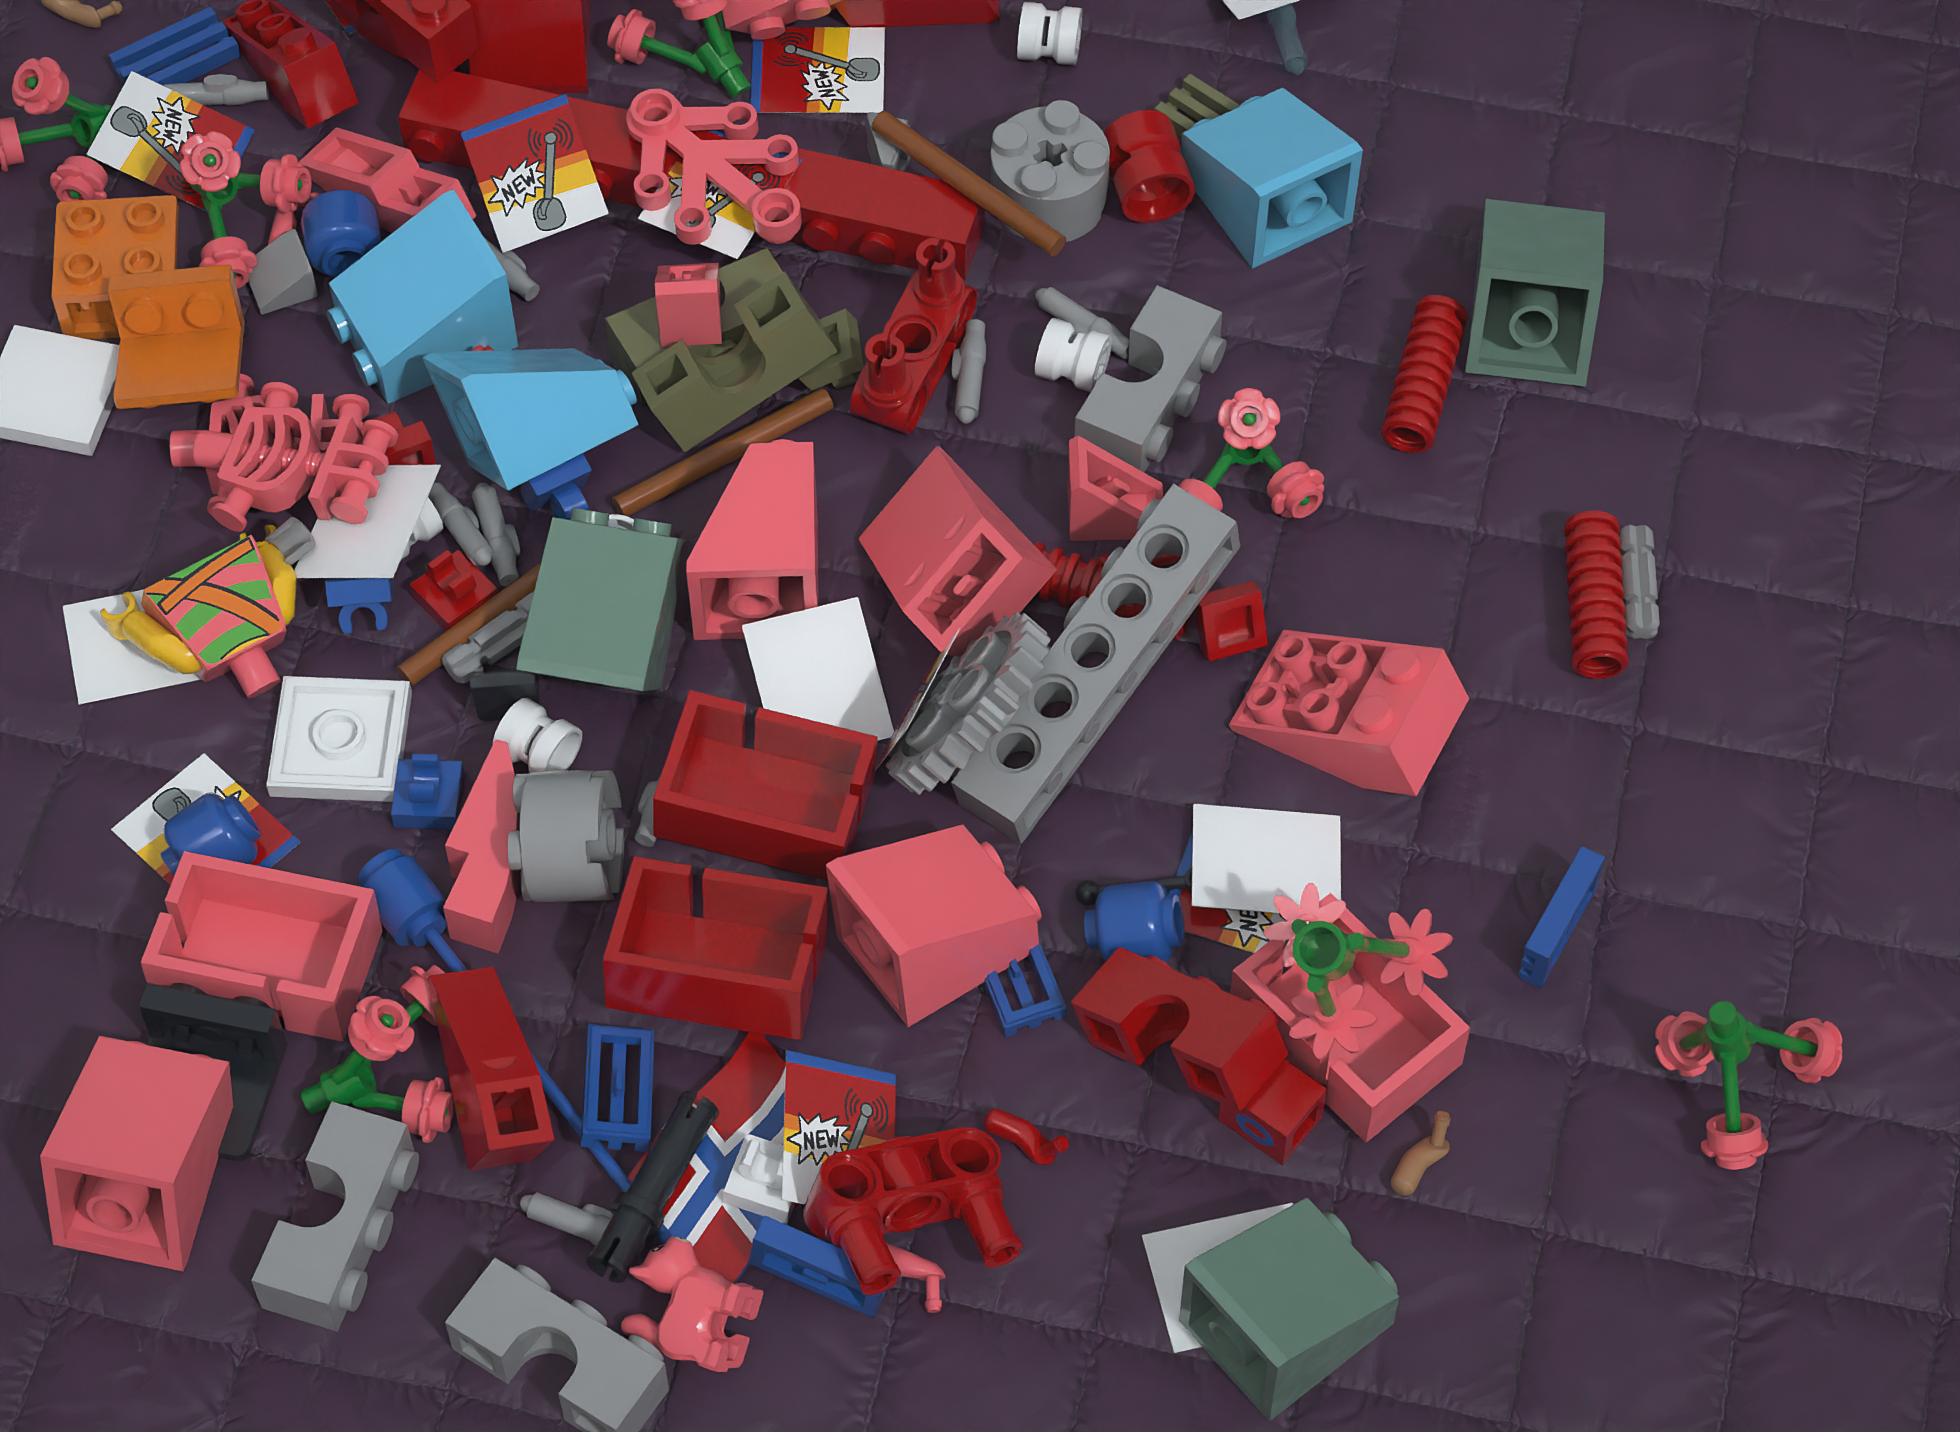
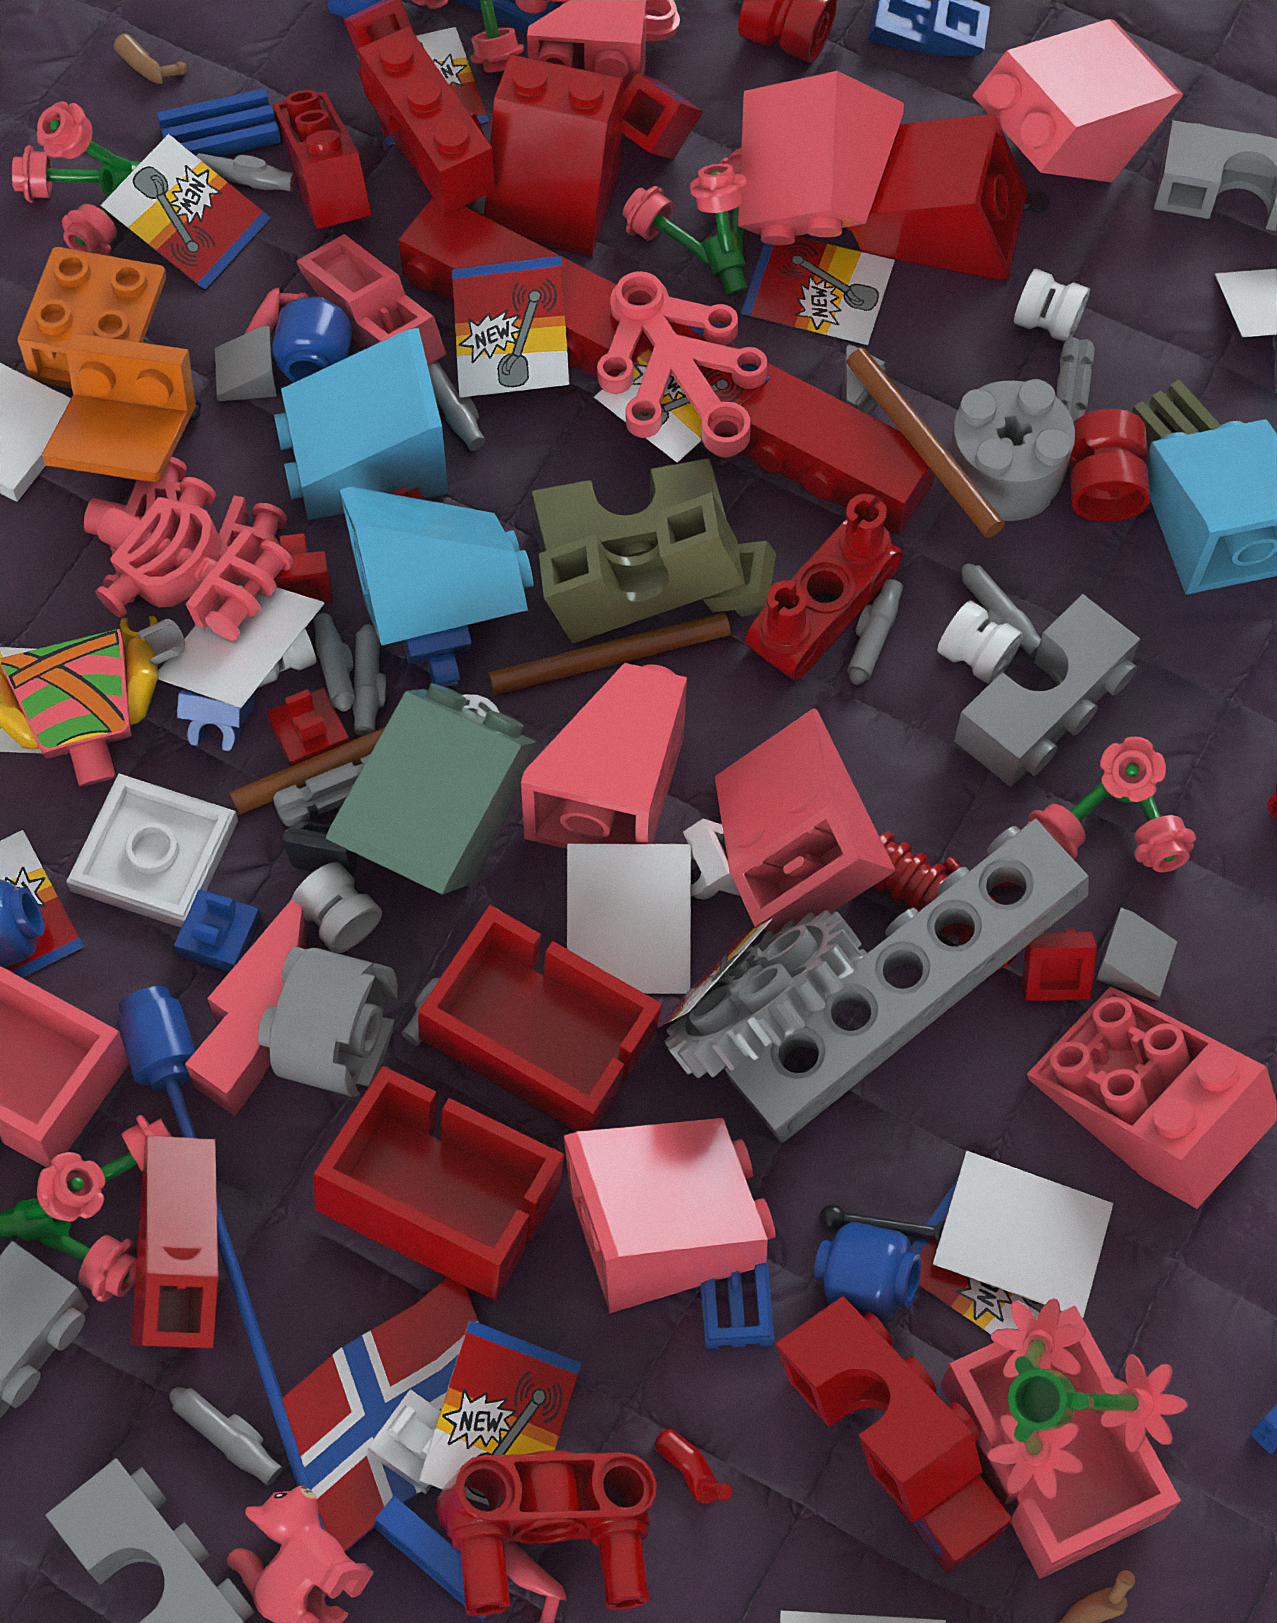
camera: 15 degrees right, 5 degrees up
coral plant [180,131,312,289] -> none
blue tile [580,1024,655,1152] -> none
black pin [586,1091,719,1283] -> none
coral slope [655,263,722,347] -> none
coral slope [1067,435,1164,541] -> none
none -> white tile [683,819,740,900]
none -> light grey axle [1056,337,1095,422]
none -> light grey slope [1096,908,1177,1001]

